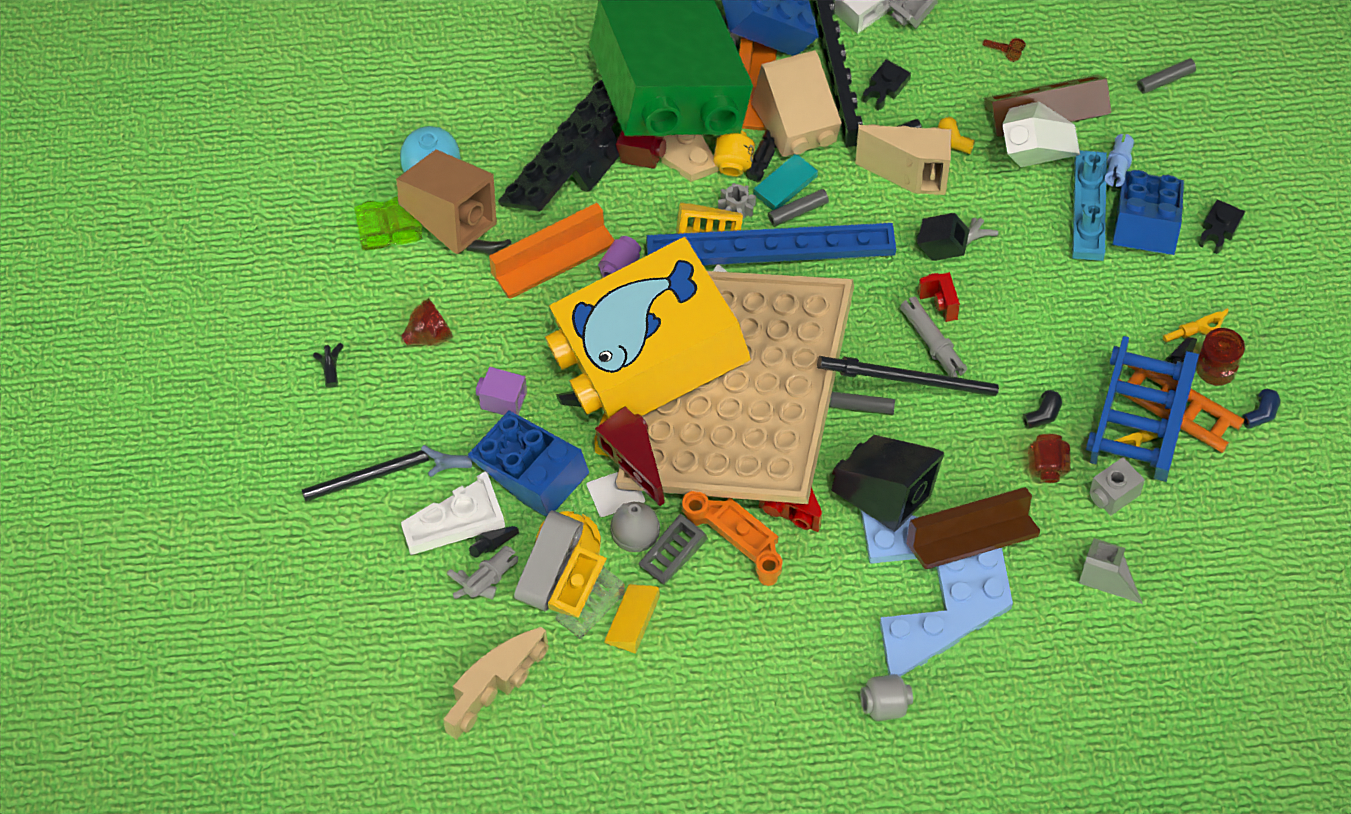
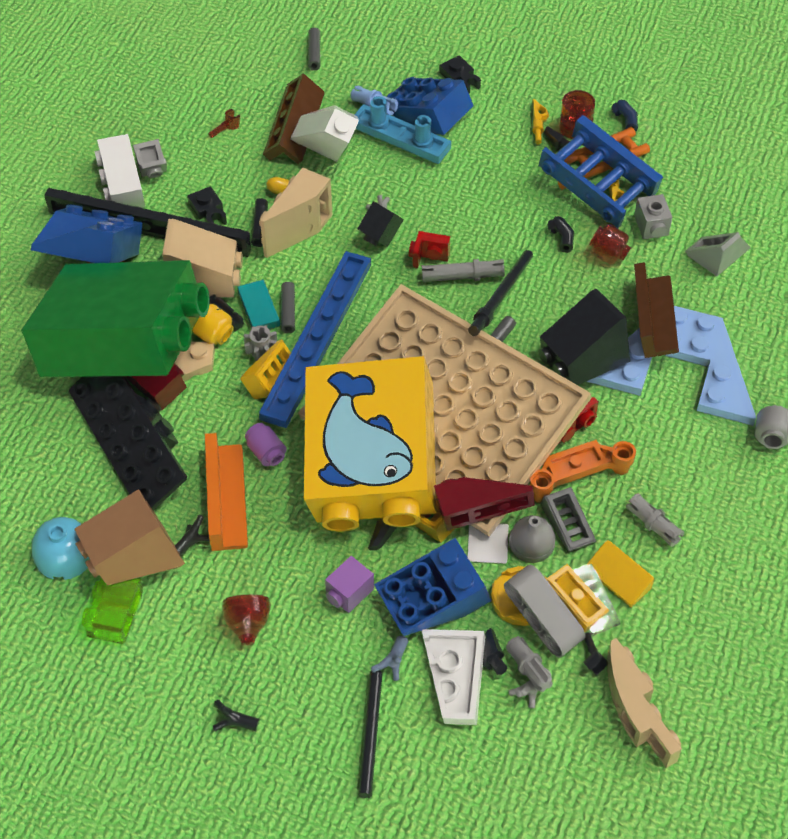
camera: 65 degrees left, 5 degrees down
none -> black hand [583,632,608,676]
none -> light grey pin [626,493,685,547]

